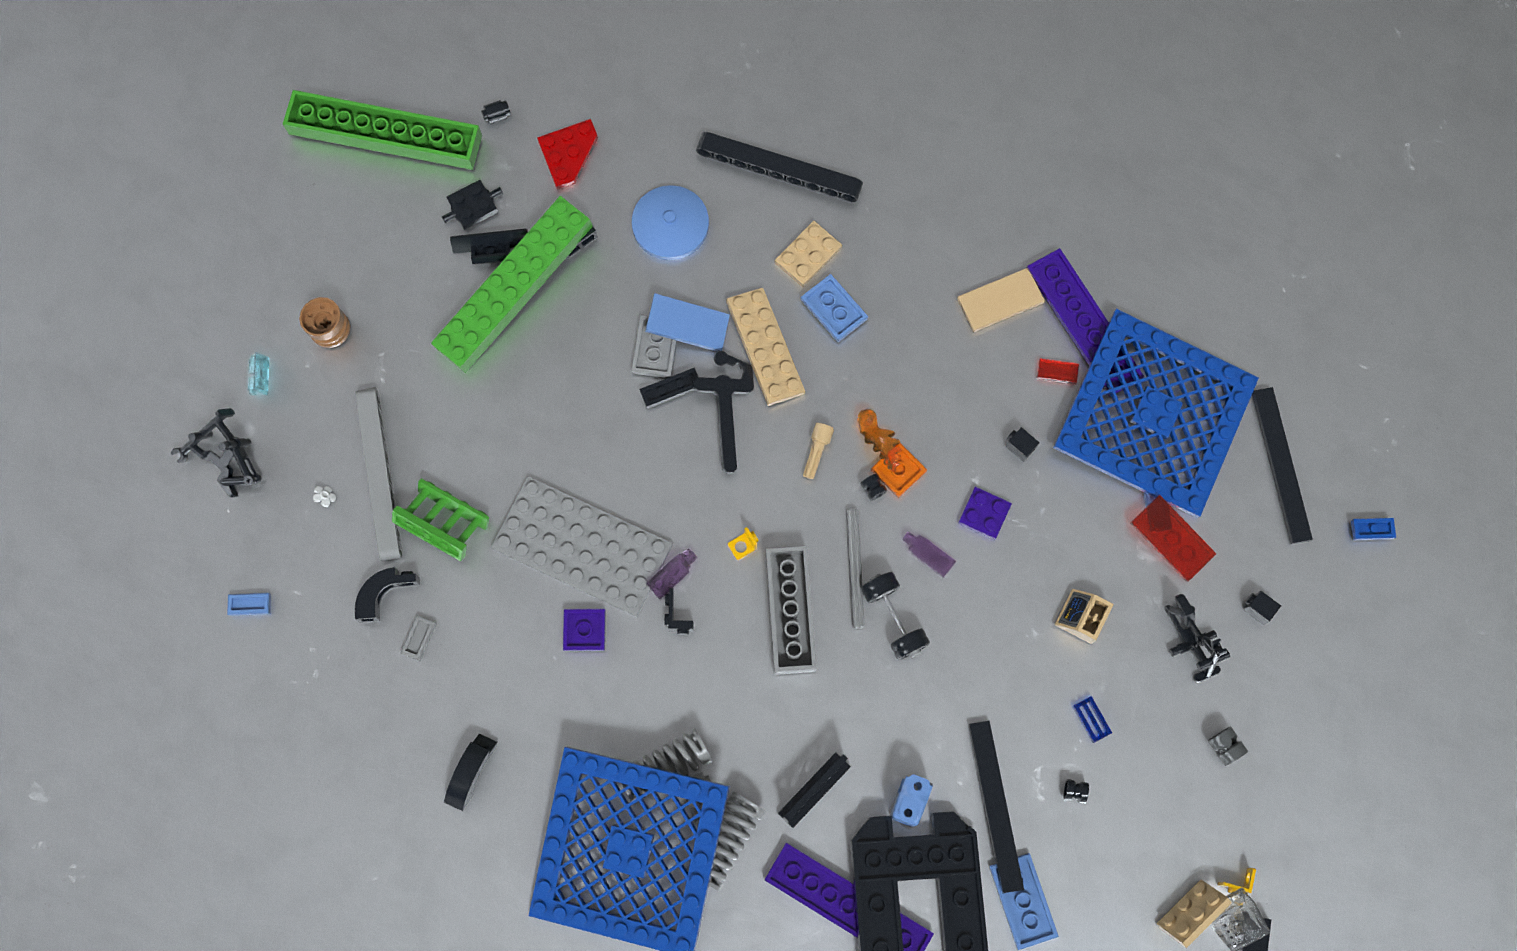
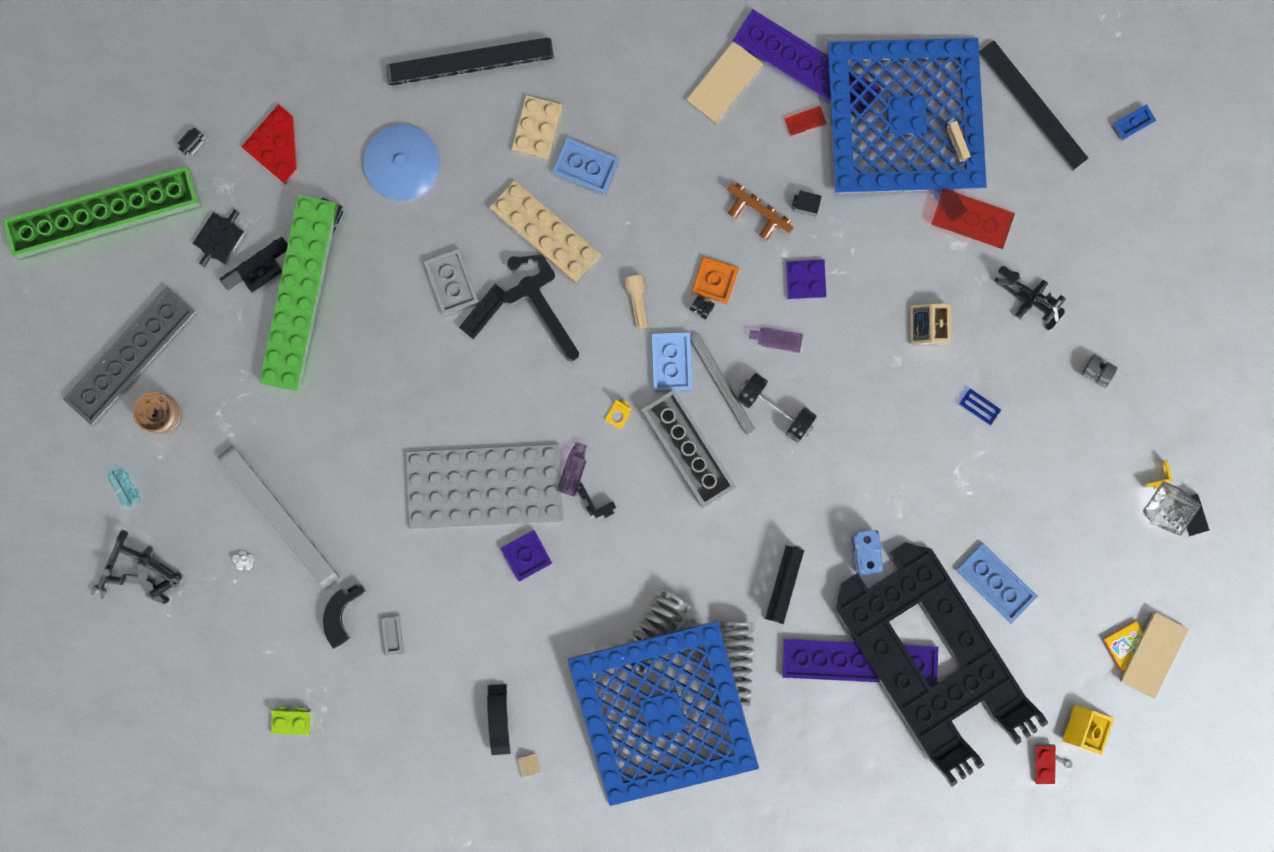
camera: 25 degrees left, 10 degrees up
medium blue tile [227,593,271,616] -> none
bright green fence [392,478,489,561] -> none
medium blue tile [645,293,730,352] -> none
clear orange plant [857,409,902,472] -> none
black tile [968,720,1024,894] -> none
black wheel [1063,779,1089,804] -> none
tan plate [1156,880,1232,948] -> none
black brick [1244,591,1281,625] -> none
none -> dark grey plate [63,287,196,425]
none -> lime bracket [271,707,312,735]
none -> tan slope [517,753,541,777]
none -> light blue plate [652,332,692,392]
none -> dark orange plate [727,183,794,241]
none -> tan tile [946,121,971,162]

